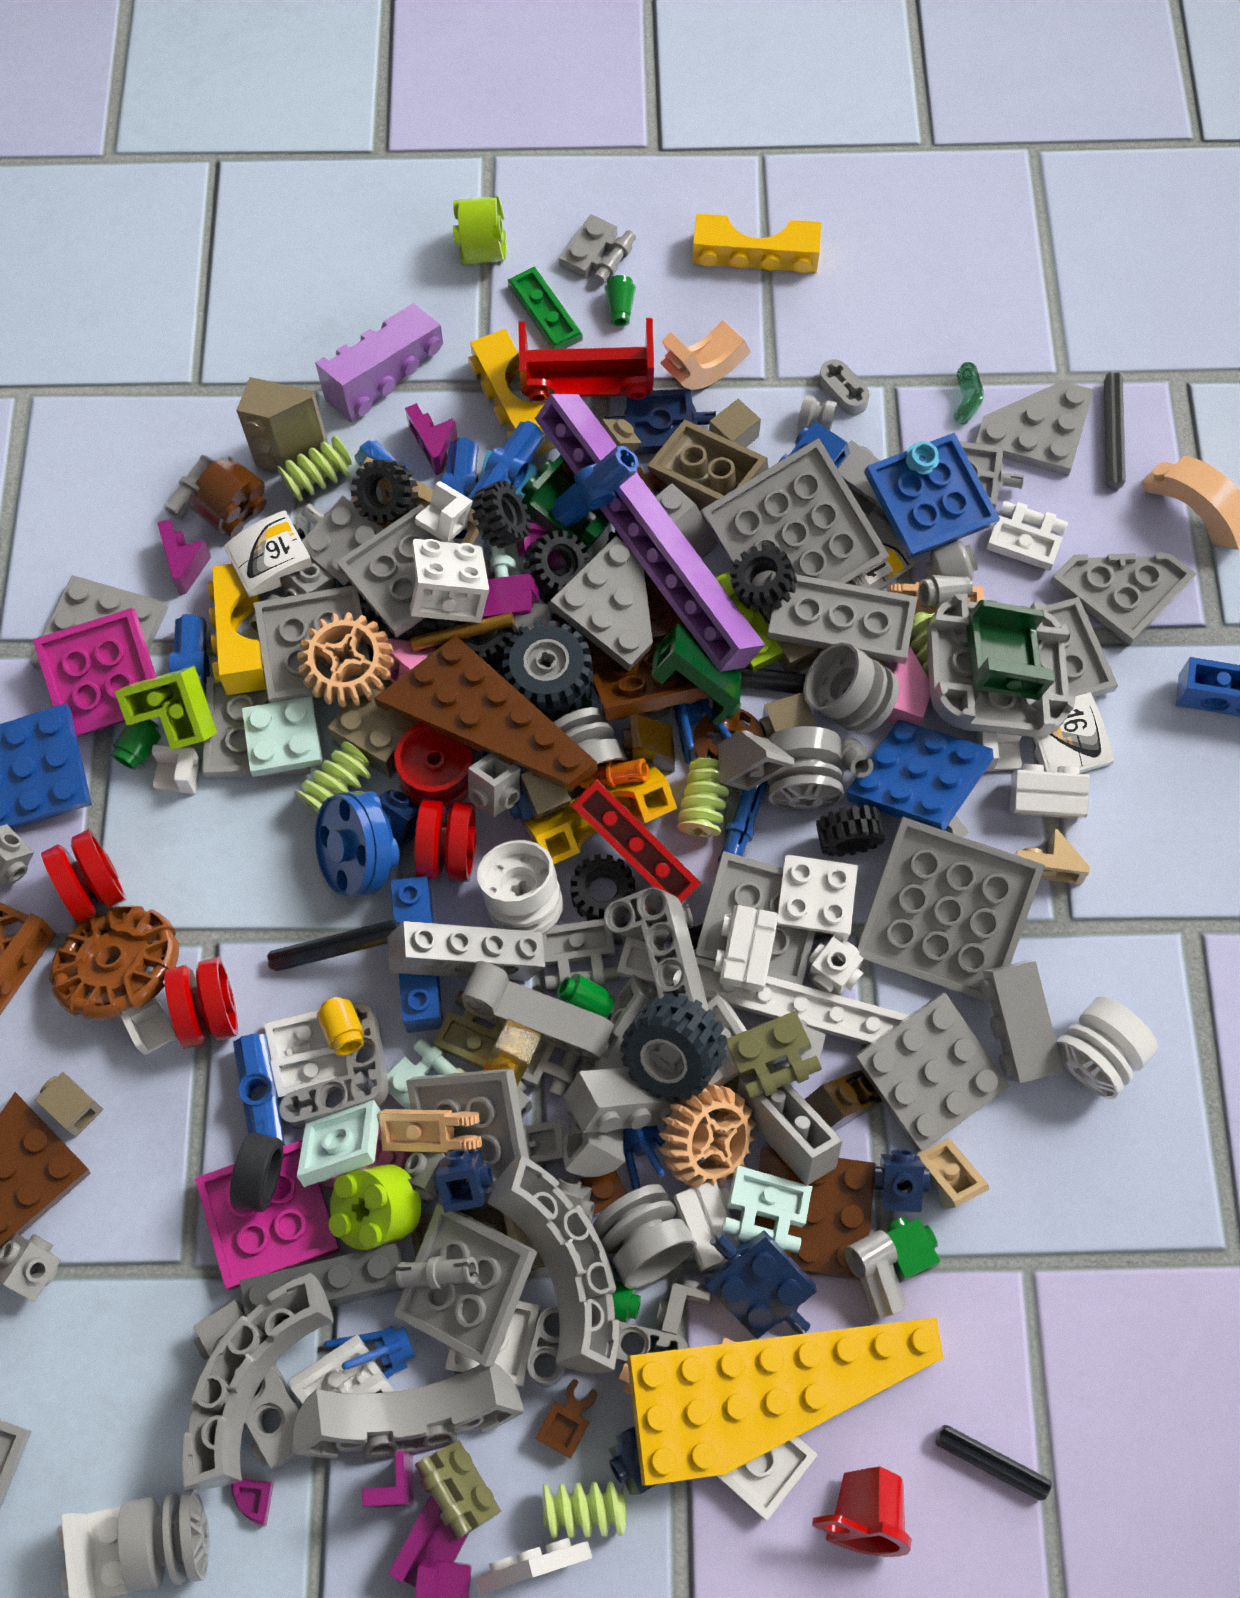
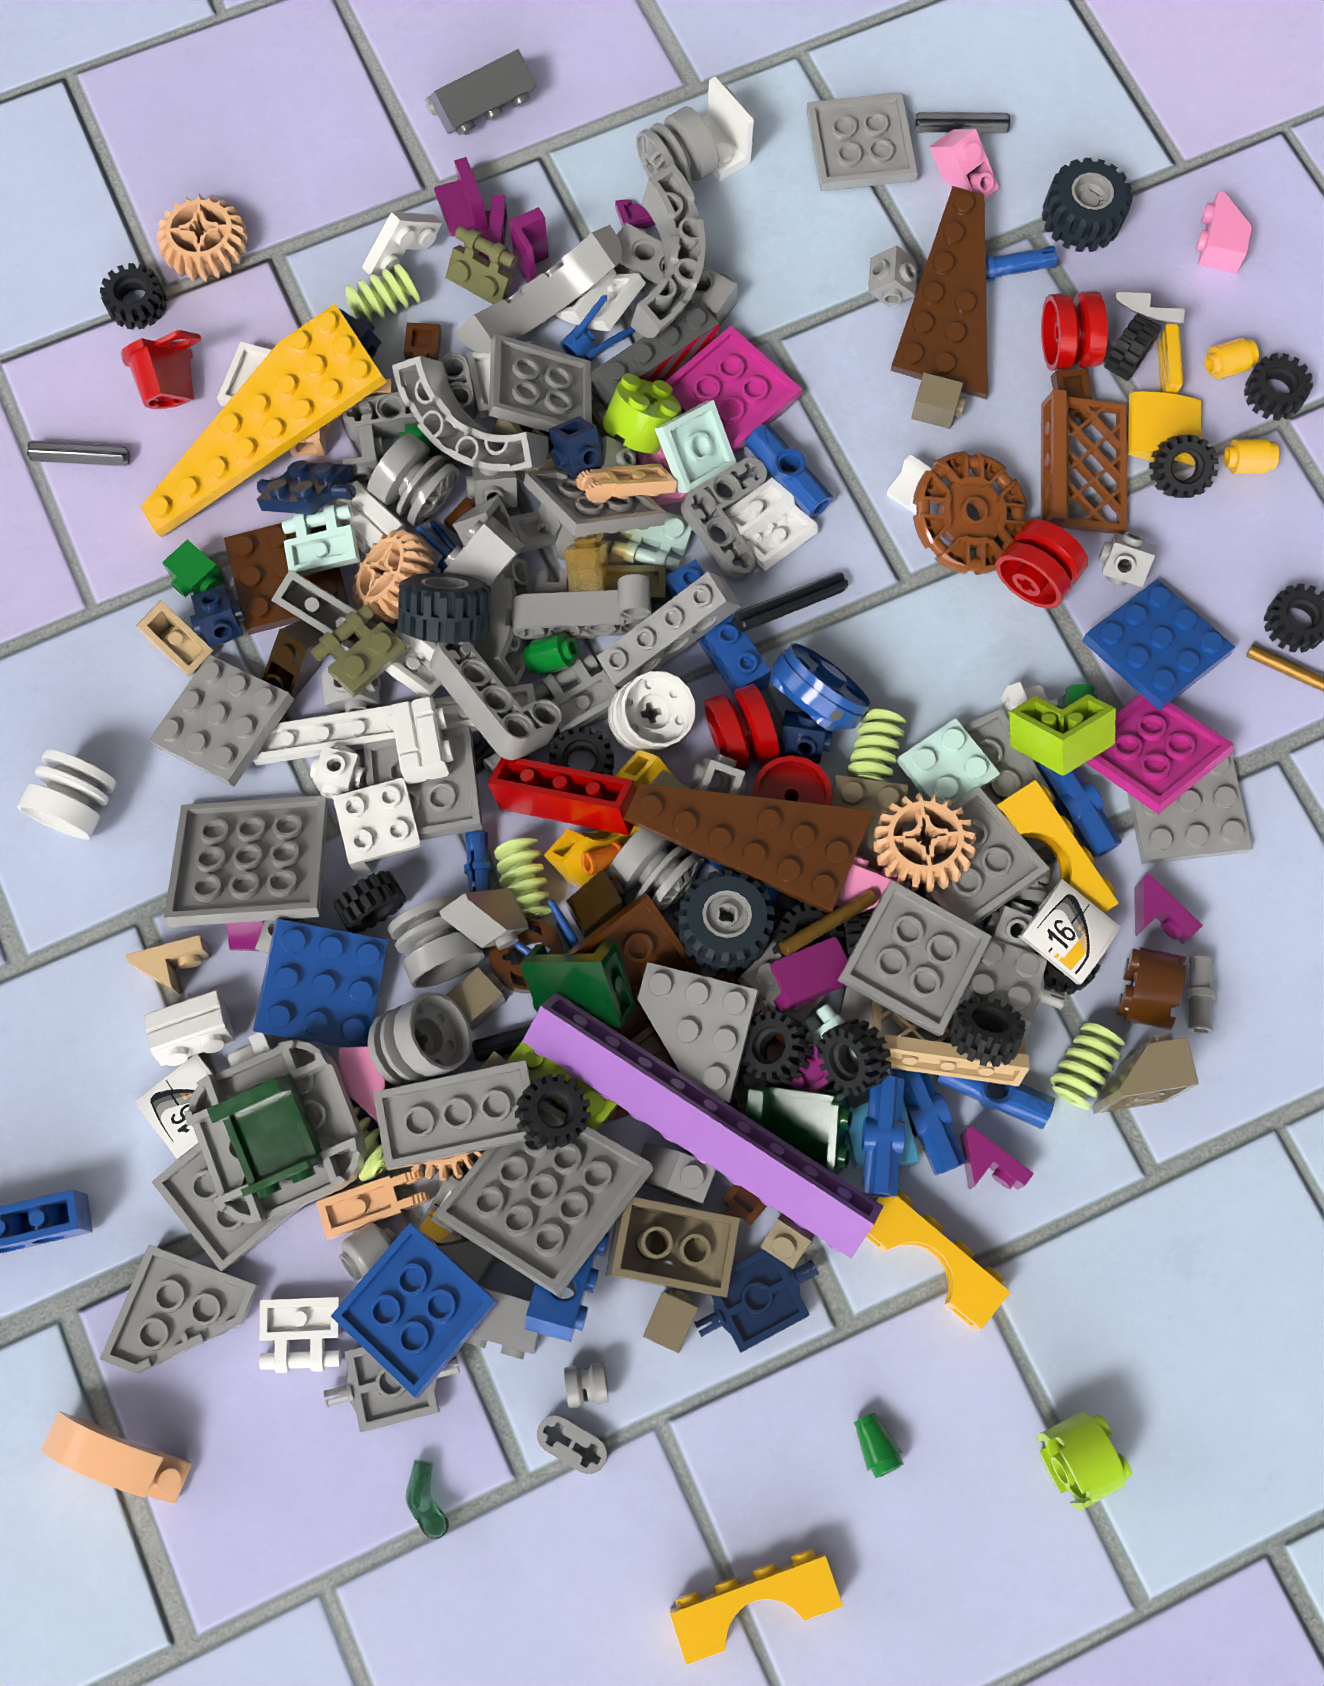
camera: 155 degrees right, 5 degrees up
red wheel [164,957,238,1049] -> none
black tyre [230,1132,283,1212] -> none
medium lavender wedge [315,303,444,423] -> none
yellow brick [317,997,364,1056] -> none
light grey pin [396,1256,479,1289] -> none
white bracket [410,539,489,623] -> none
white panel [415,481,472,542] -> none
green tile [508,266,583,349] -> none
red windscreen [518,318,654,402] -> none
blue piece [551,446,640,527] -> none
light grey plate [559,214,636,284] -> none
light nougat arch [660,320,751,390] -> none
light grey pin [841,738,873,778] -> none
light grey piece [844,1230,906,1318] -> none
medium azure plate [906,441,939,475] -> none
light grey cone [918,575,973,609] -> none
light grey plate [975,381,1094,476] -> none
light grey brick [981,961,1063,1083] -> none
dark grey axle [1104,372,1126,489] -> none

